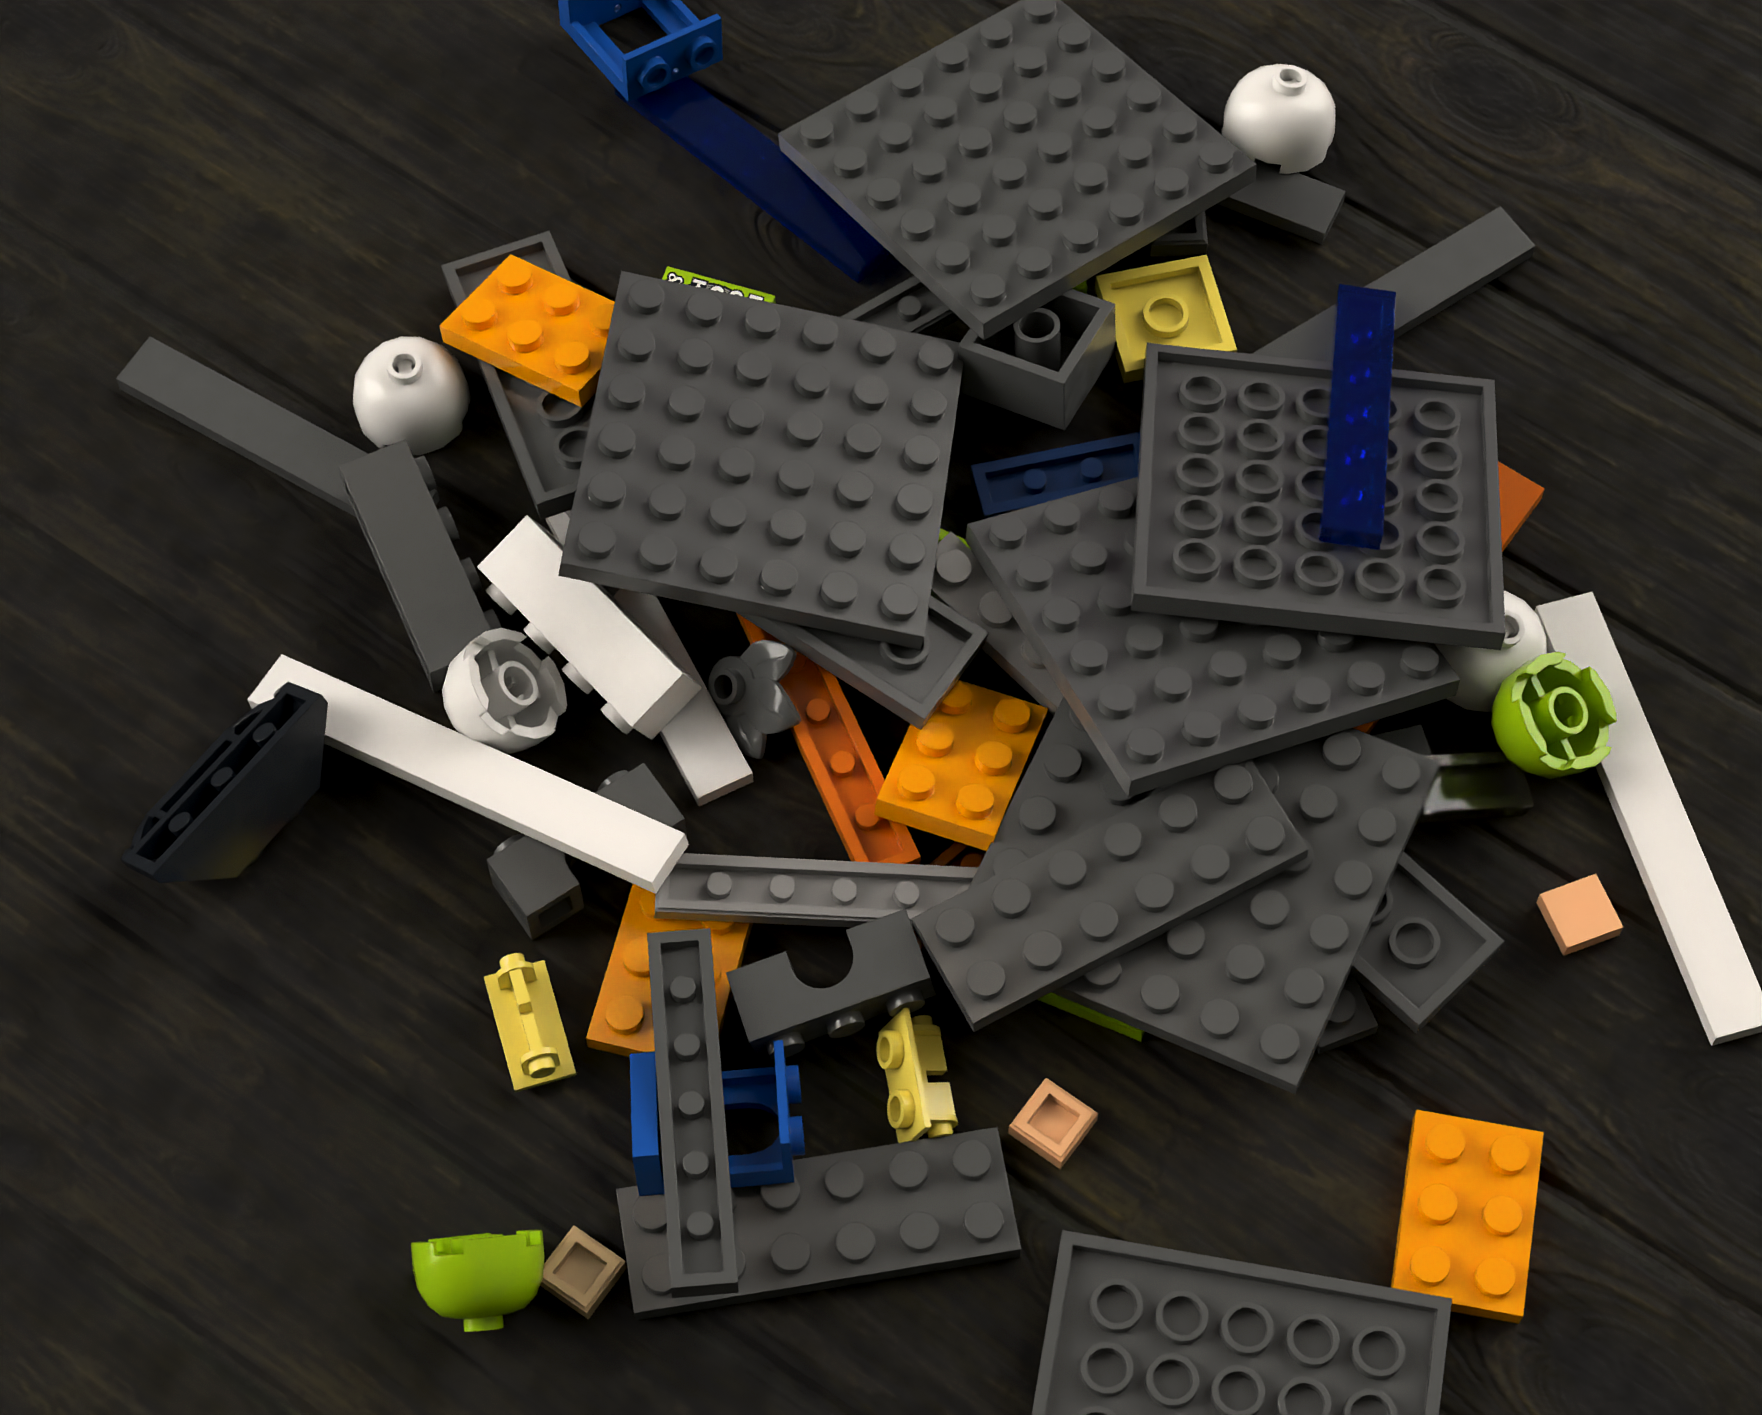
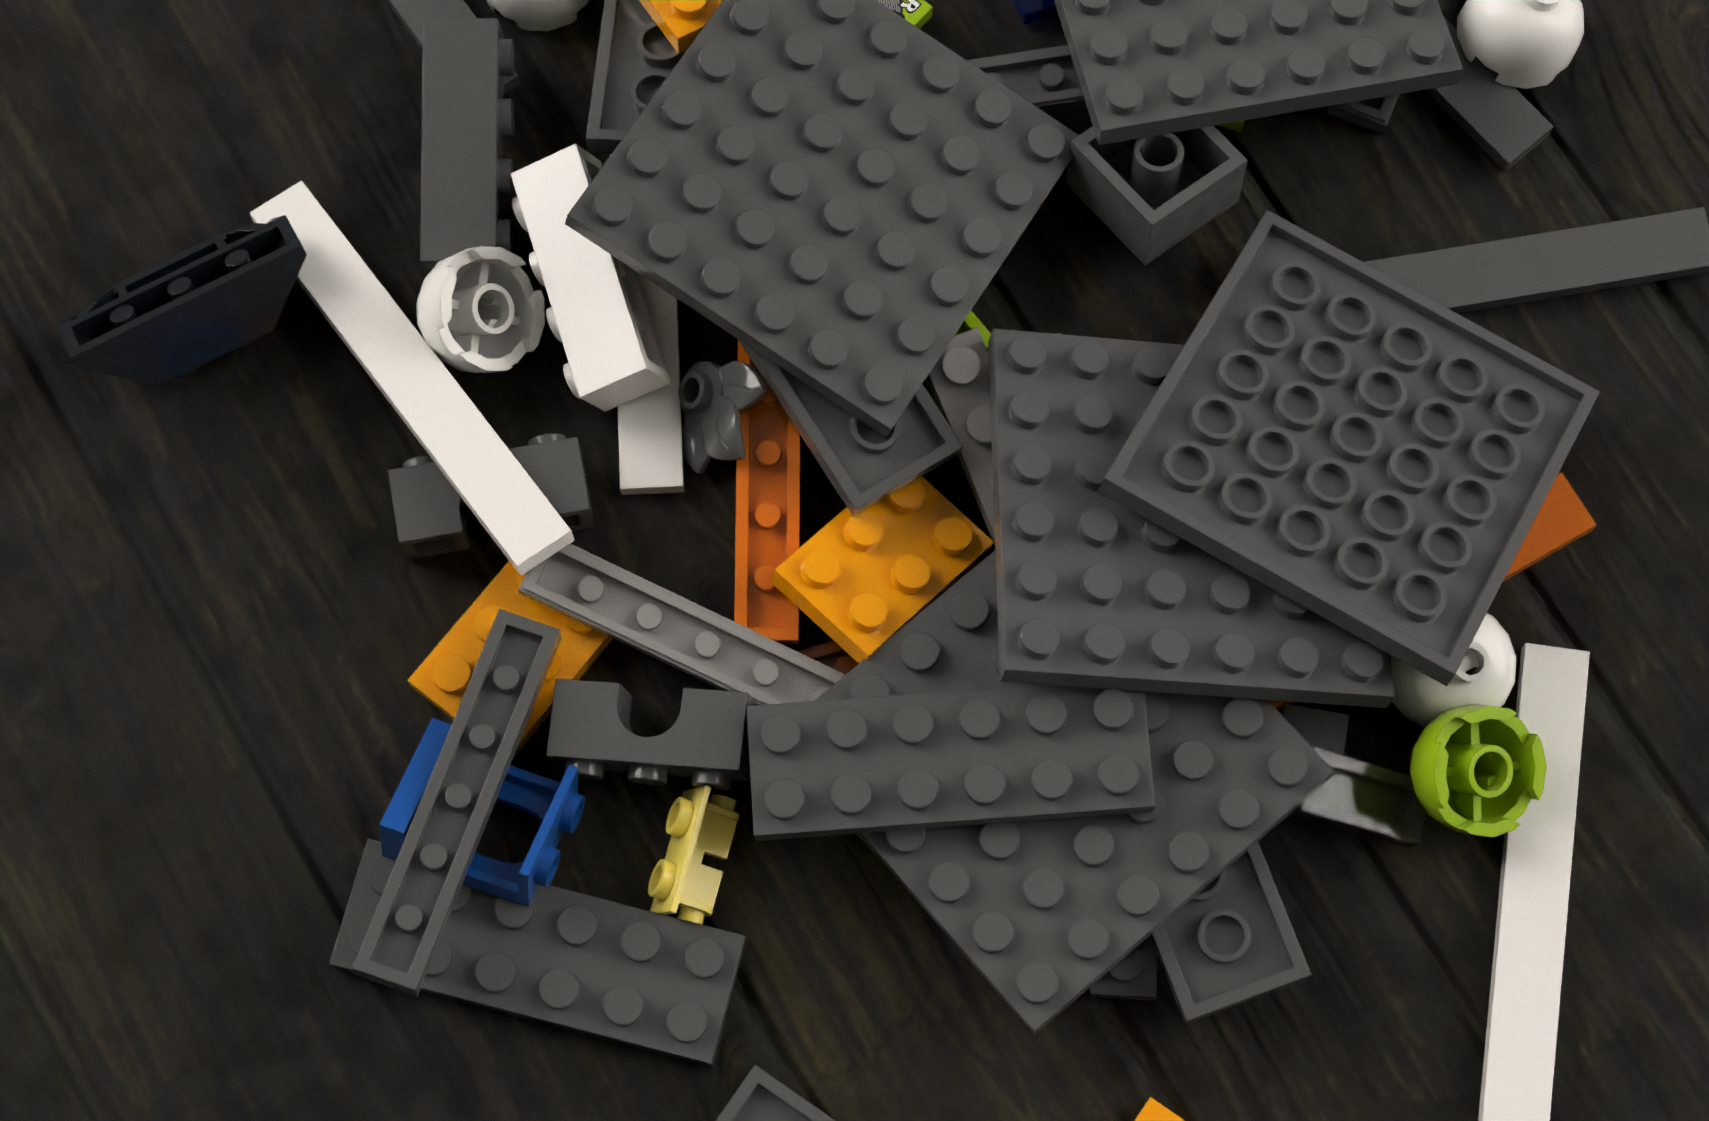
camera: 25 degrees right, 10 degrees up
lime cylinder [411,1230,544,1332] -> none
light yellow hinge [484,953,577,1092] -> none
tan tile [540,1225,627,1319] -> none
dark blue plate [970,432,1140,520] -> none
light nougat tile [1008,1078,1098,1169] -> none
light yellow plate [1095,254,1237,384] -> none
clear blue tile [1319,284,1396,550] -> none
light nougat tile [1536,874,1623,956] -> none

